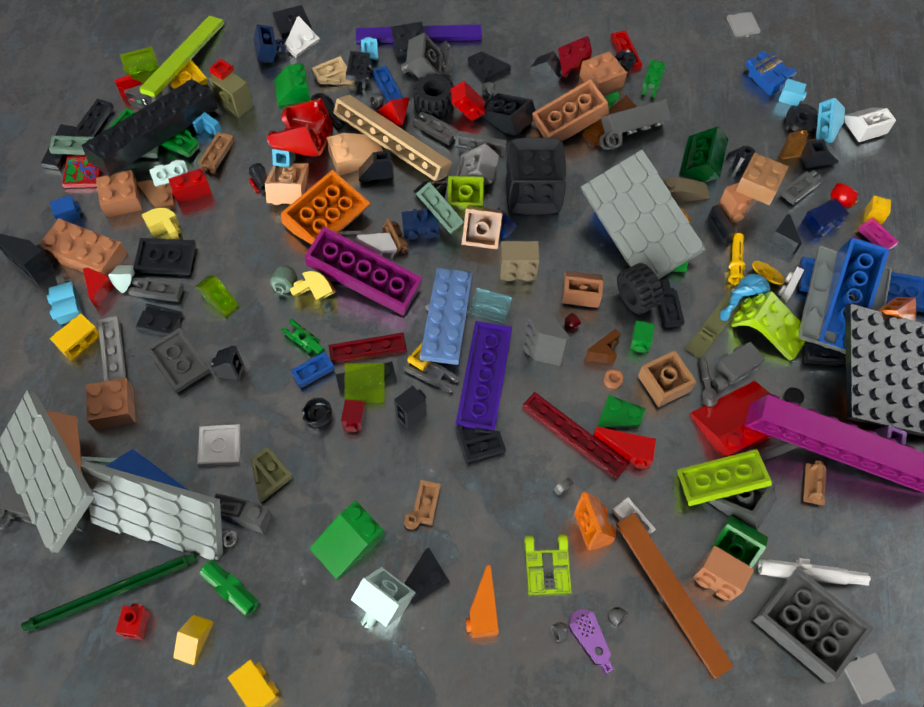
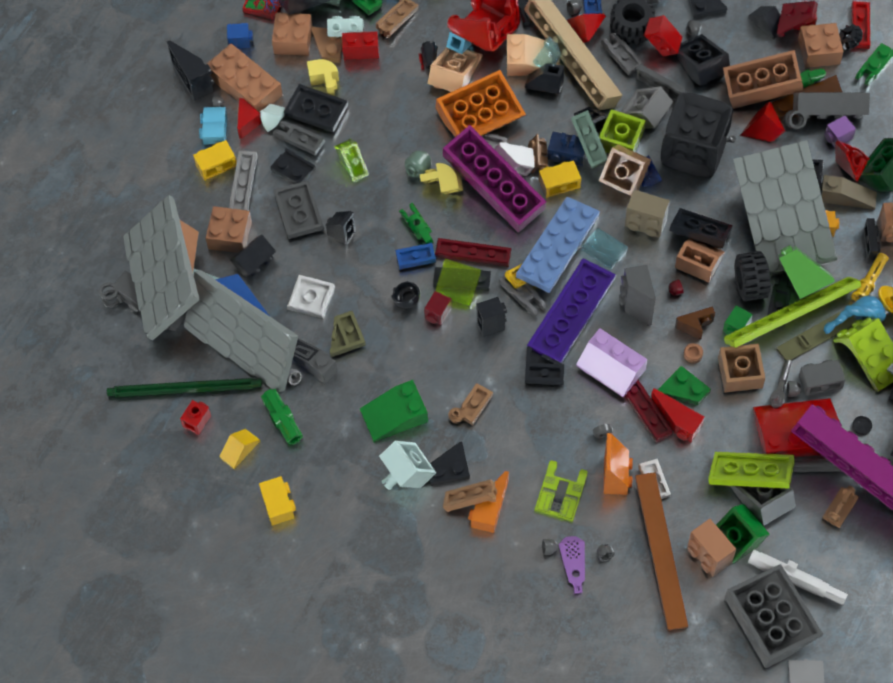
camera: 25 degrees right, 0 degrees up
none -> black brick [230,234,276,277]
none -> medium nougat hinge [443,479,497,512]
none -> clear light blue helmet [533,36,561,67]
none -> yellow brick [539,161,581,198]
none -> lavender slope [576,328,647,397]
none -> black plate [669,208,733,249]
none -> lime tile [724,276,861,348]
none -> red slope [740,102,785,142]
none -> bright green slope [778,245,835,299]
none -> medium lavender brick [825,116,856,147]
none -> red slope [835,140,870,182]

